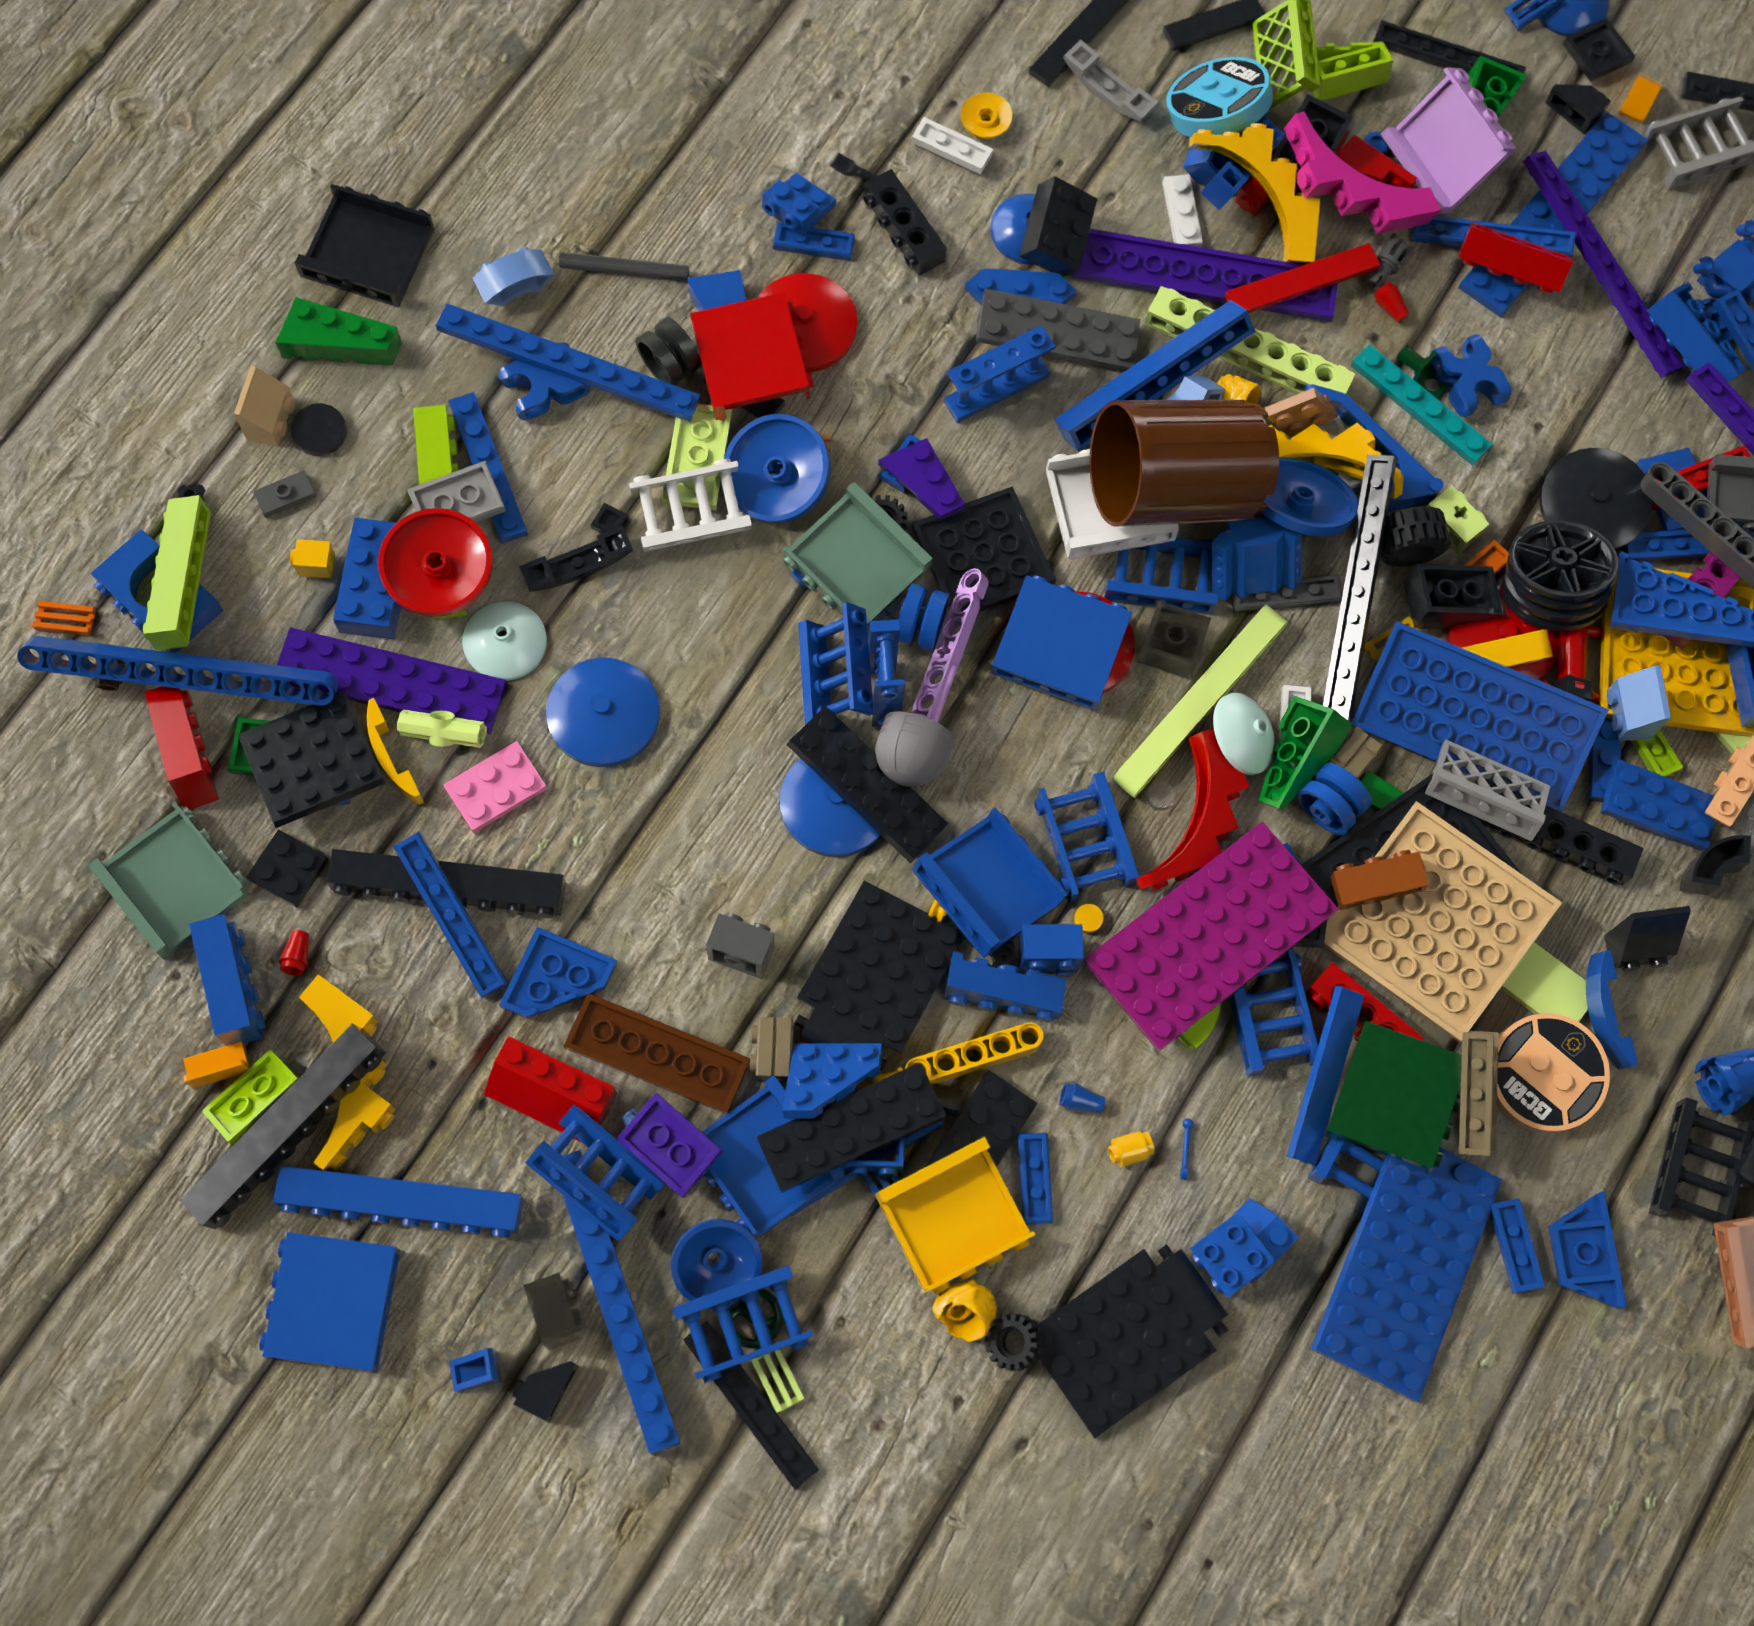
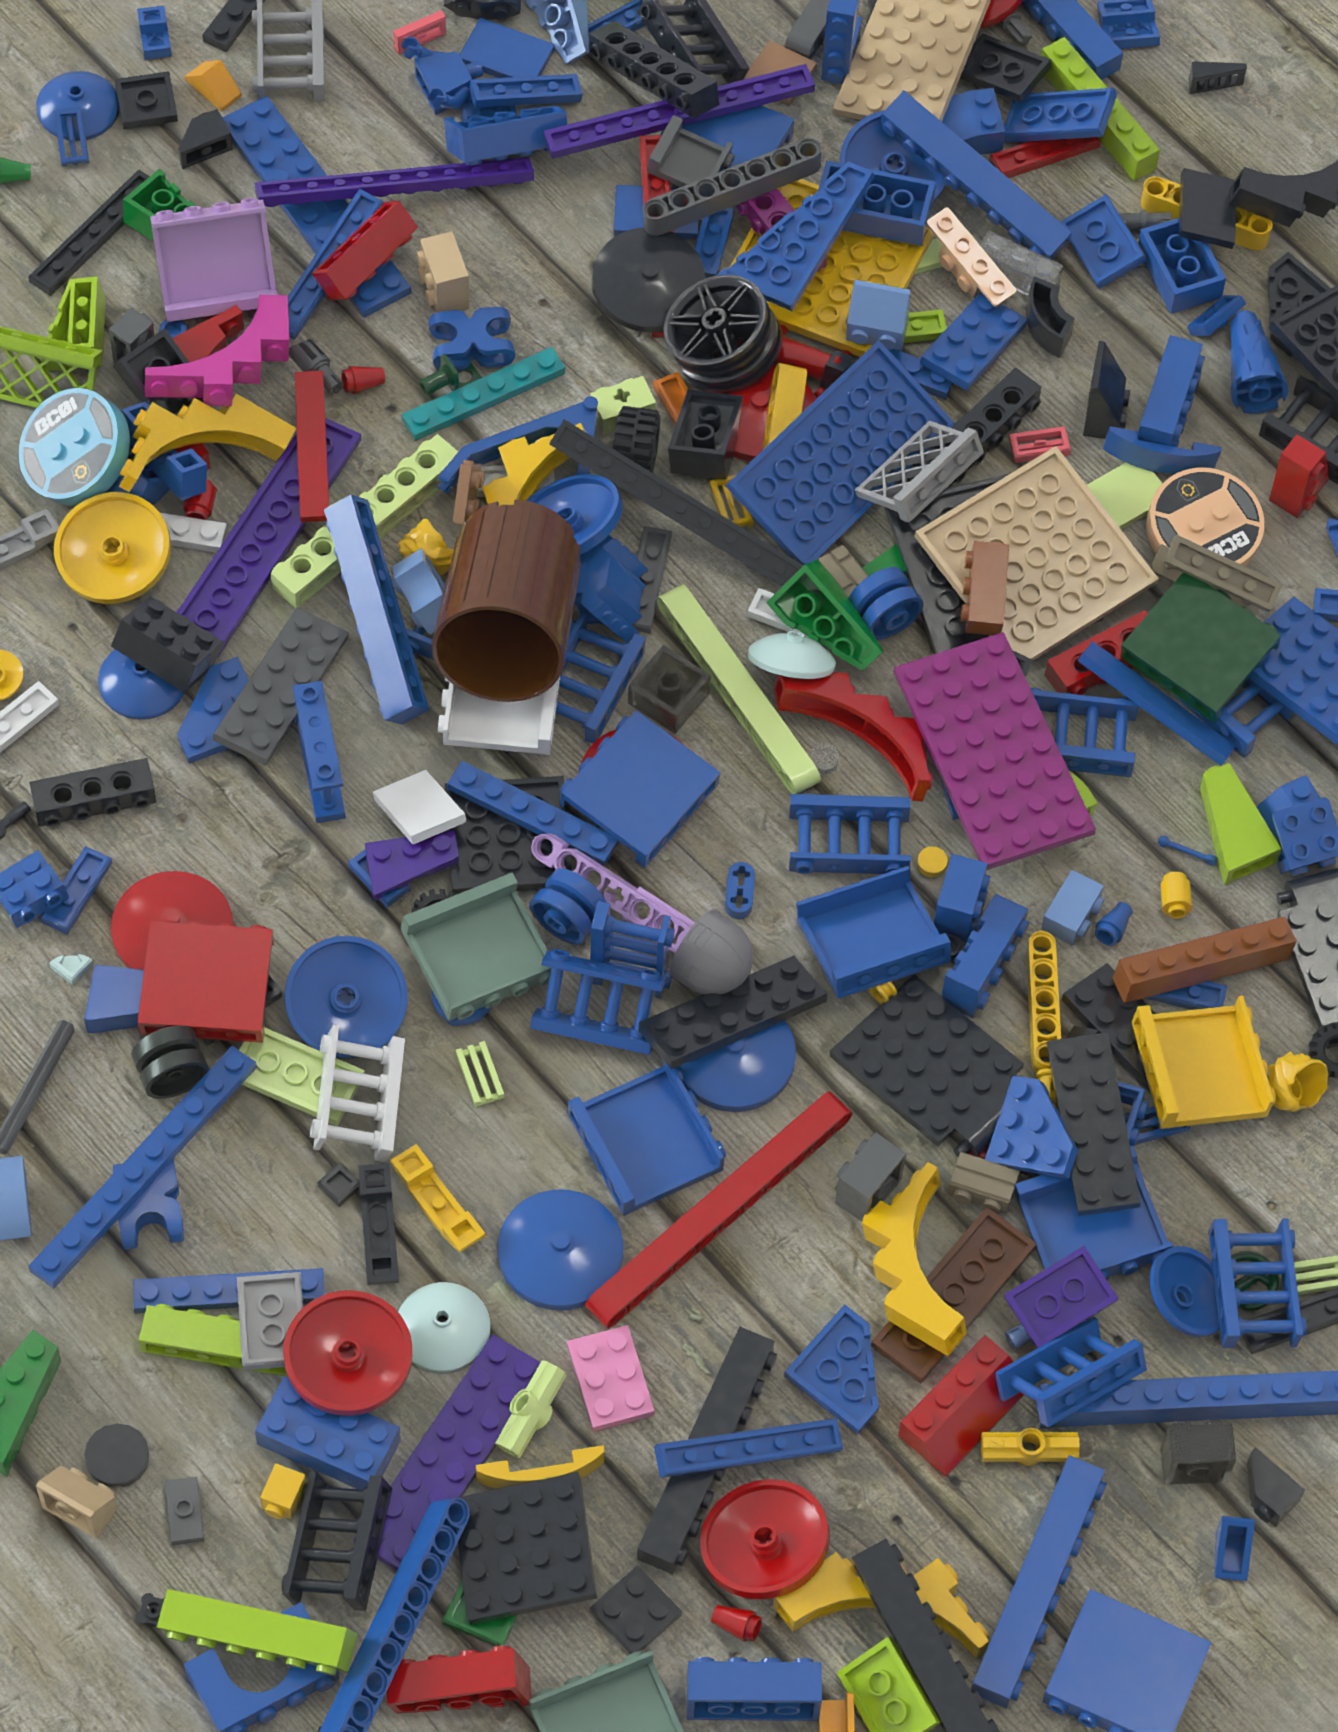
camera: 70 degrees left, 10 degrees down
none -> light aqua tile [49,954,93,985]
none -> yellow dish [54,492,171,604]
none -> dark grey brick [109,308,155,363]
none -> blue slope [137,6,172,60]
none -> red brick [183,479,217,520]
none -> black fence [282,1471,393,1611]
none -> white tile [373,770,466,844]
none -> yellow slope [390,1144,486,1253]
none -> tan brick [416,231,470,313]
none -> blue plate [447,761,619,866]
none -> yellowish green tile [456,1041,504,1107]
none -> blue panel [568,1060,726,1216]
none -> red beam [585,1091,853,1329]
none -> red dish [700,1479,830,1599]
none -> blue beam [725,862,755,919]
none -> yellow arch [862,1162,967,1356]
none -> yellow piece [981,1428,1080,1466]
none -> coral tile [1008,426,1071,463]
none -> medium blue brick [1041,870,1105,946]
none -> dark orange brick [1113,916,1297,1003]
none -> blue brick [1138,335,1205,447]
none -> lime slope [1200,763,1281,885]
none -> red wedge [1269,434,1329,518]

